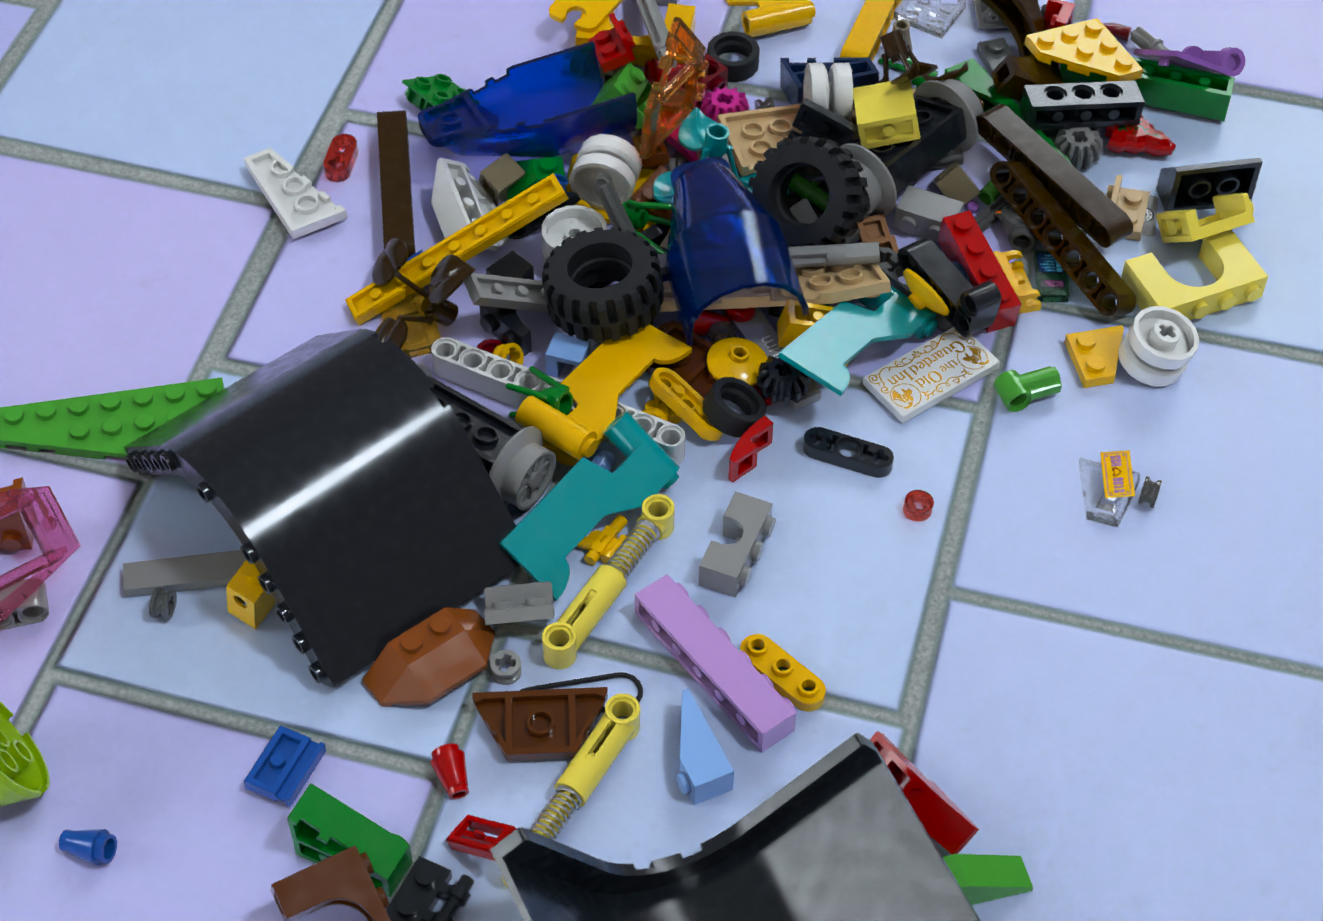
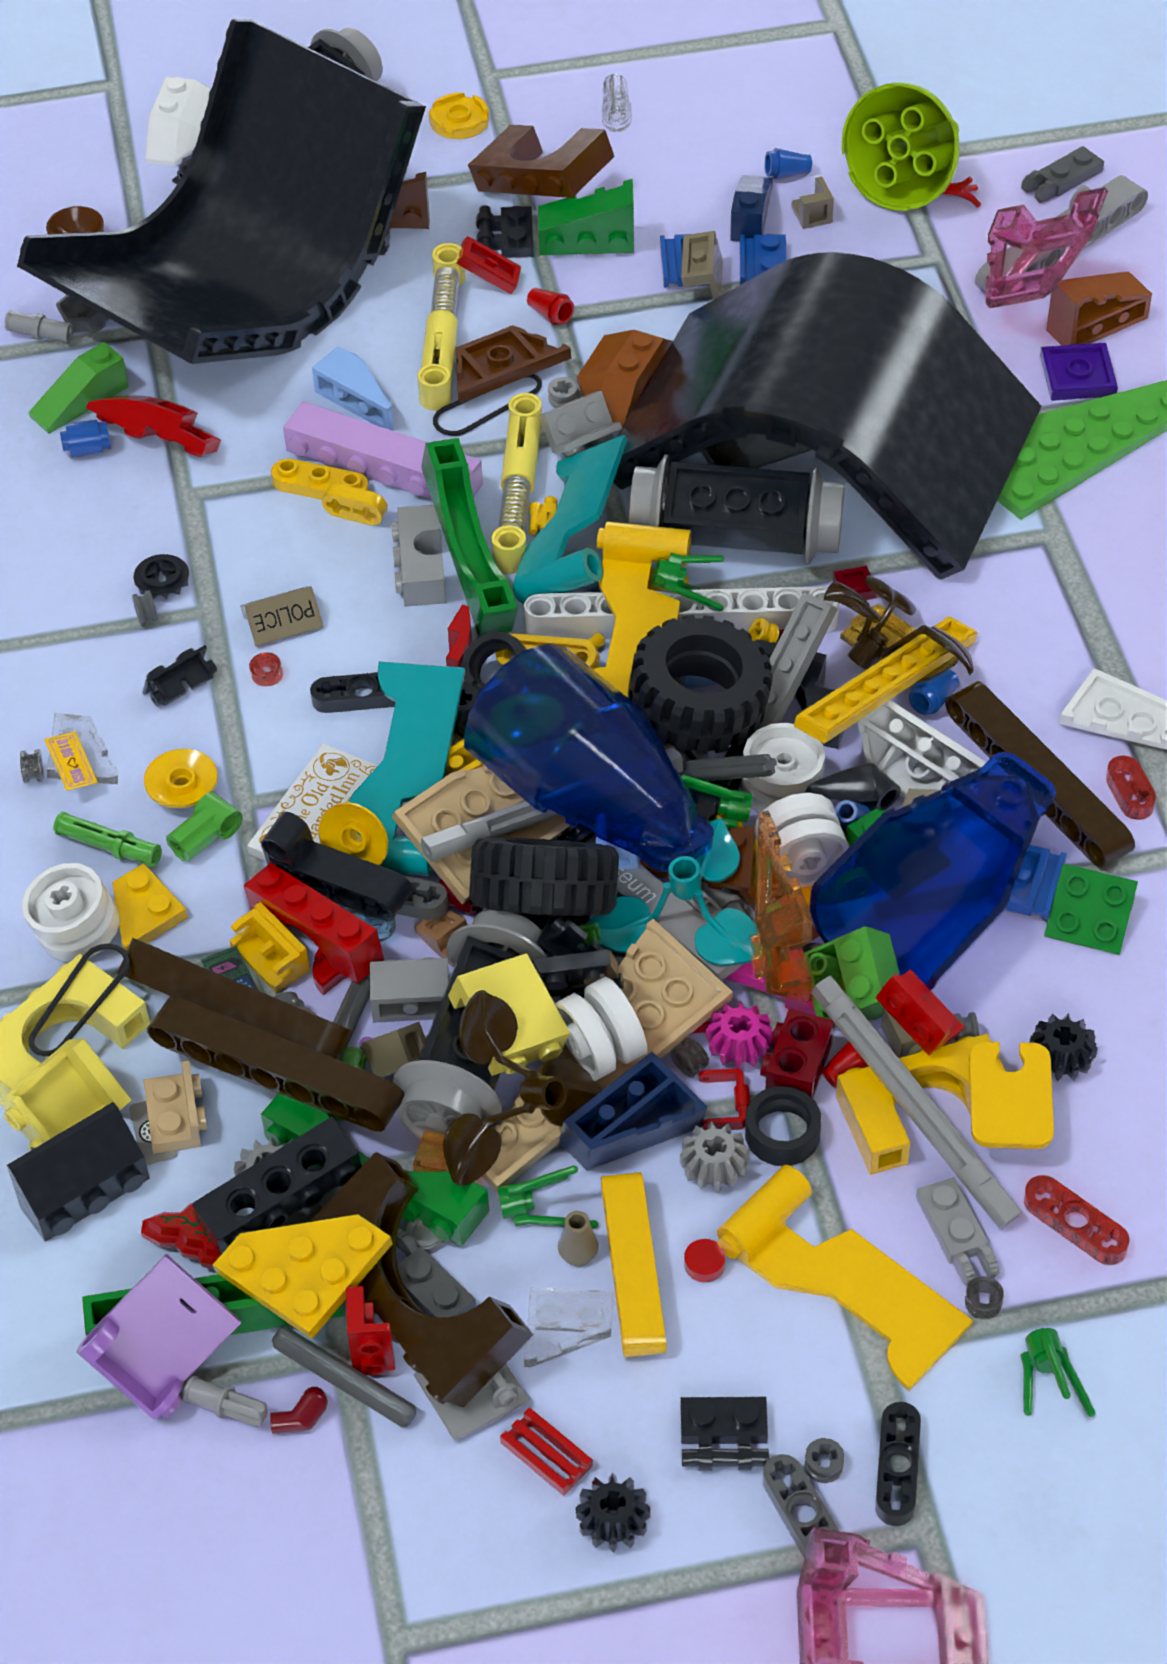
camera: 155 degrees right, 0 degrees up
none -> black piece [28,943,130,1057]
none -> bright green pin [53,811,162,868]
none -> blue brick [60,419,110,457]
none -> dark grey bush [132,590,158,625]
none -> black gear [133,554,190,600]
none -> black hinge [142,645,217,707]
none -> yellow dish [144,749,218,808]
none -> dark tan panel [240,586,323,646]
none -> yellow beam [322,483,388,525]
none -> green arch [421,437,518,637]
none -> light grey gear [680,1121,749,1193]
none -> dark tan panel [681,231,723,299]
none -> red tile [684,1239,726,1282]
none -> red piece [698,1068,751,1130]
none -> dark blue slope [730,175,773,242]
none -> blue plate [740,234,786,285]
none -> dark tan panel [791,176,834,229]
none -> black gear [1029,1013,1098,1082]
none -> dark purple tile [1040,343,1118,401]

